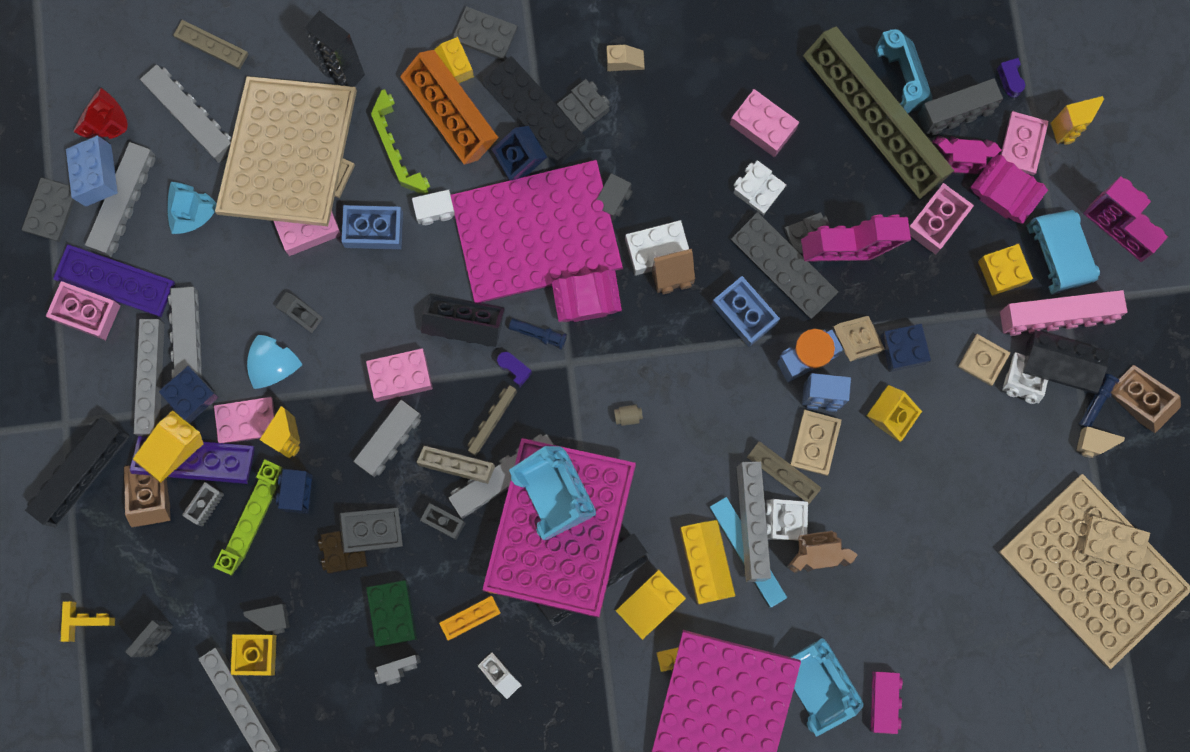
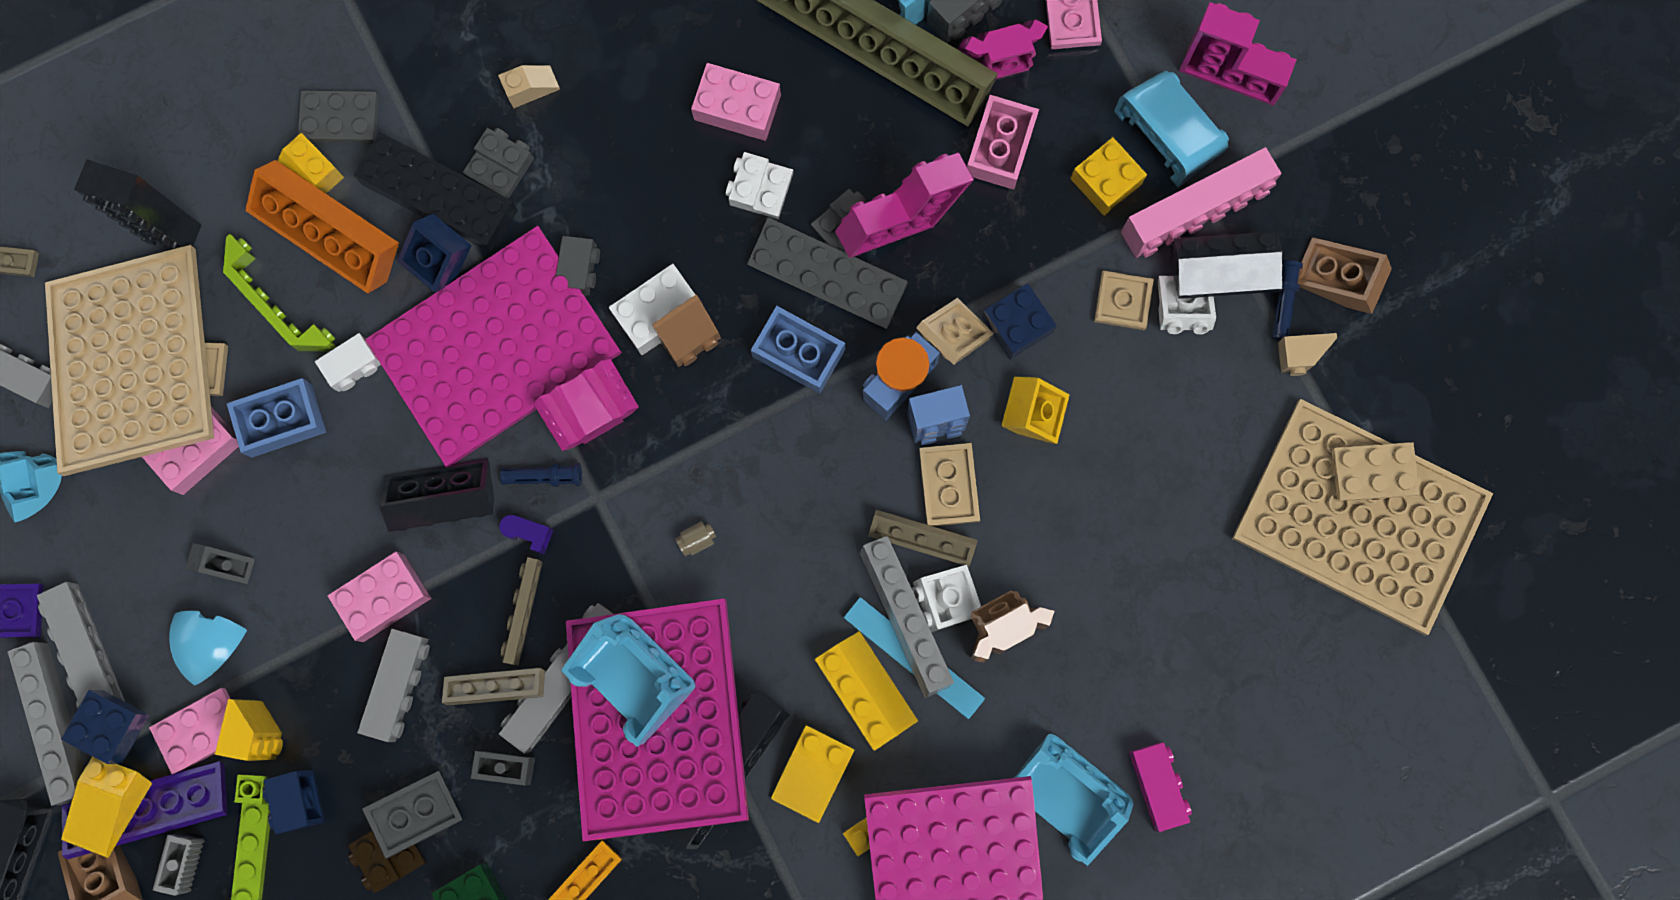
camera: 15 degrees left, 0 degrees up
dark pink slope [970,154,1048,224] -> none

